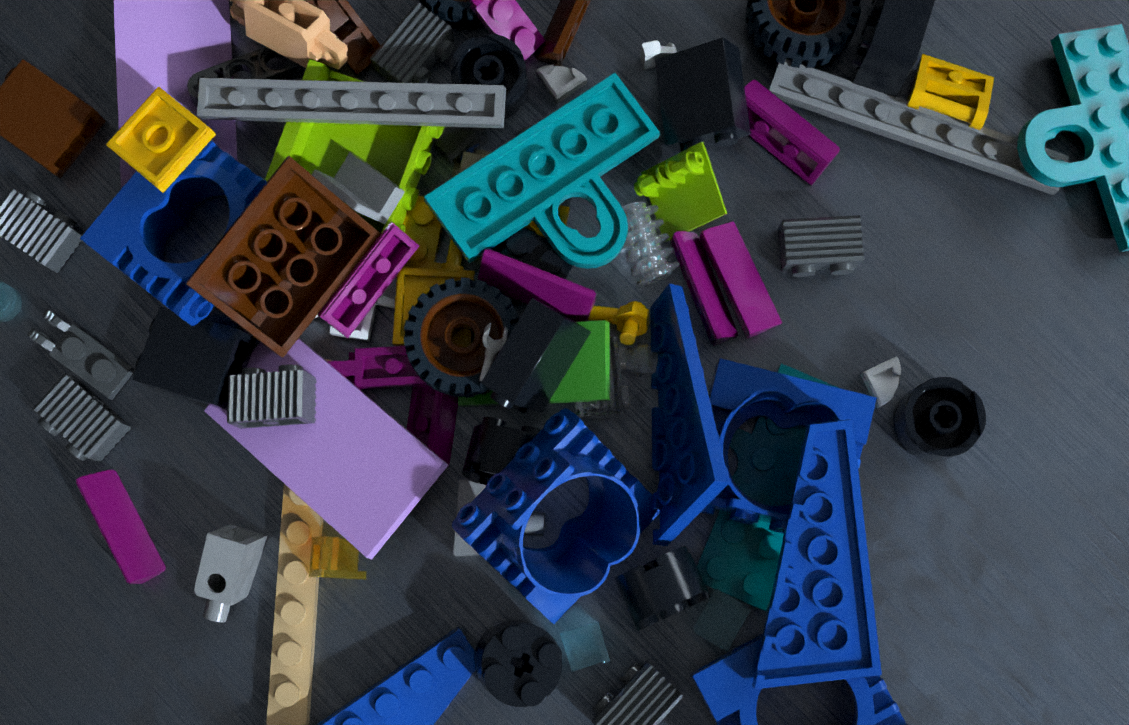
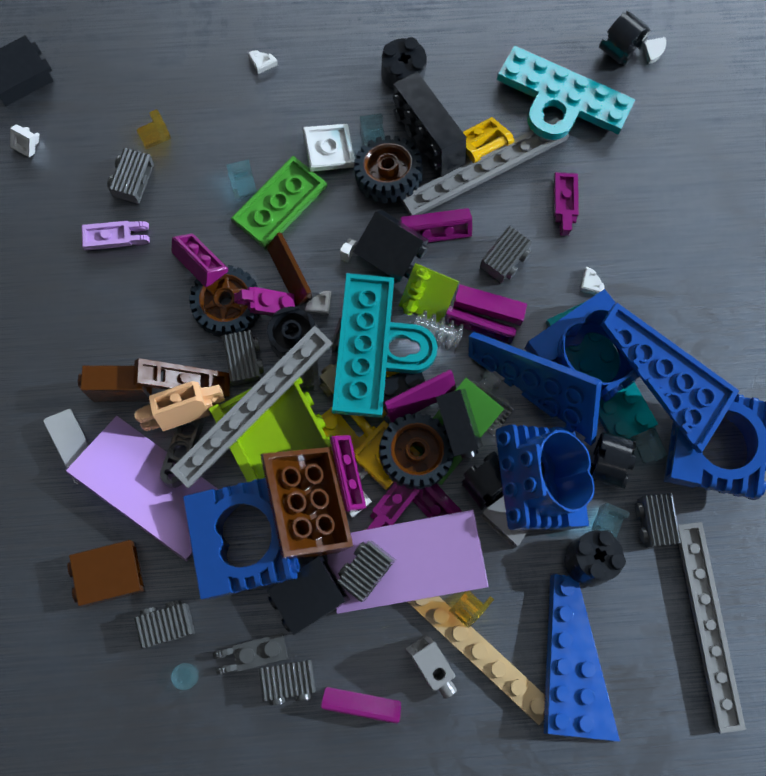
camera: 60 degrees left, 5 degrees down
yellow plate [105,86,216,193] -> none
light grey panel [312,152,405,224] -> none
white hand [480,323,508,381] -> none
yellow piece [588,301,649,345] -> none
black brick [895,377,986,461] -> none
none -> magenta hinge [554,172,579,236]

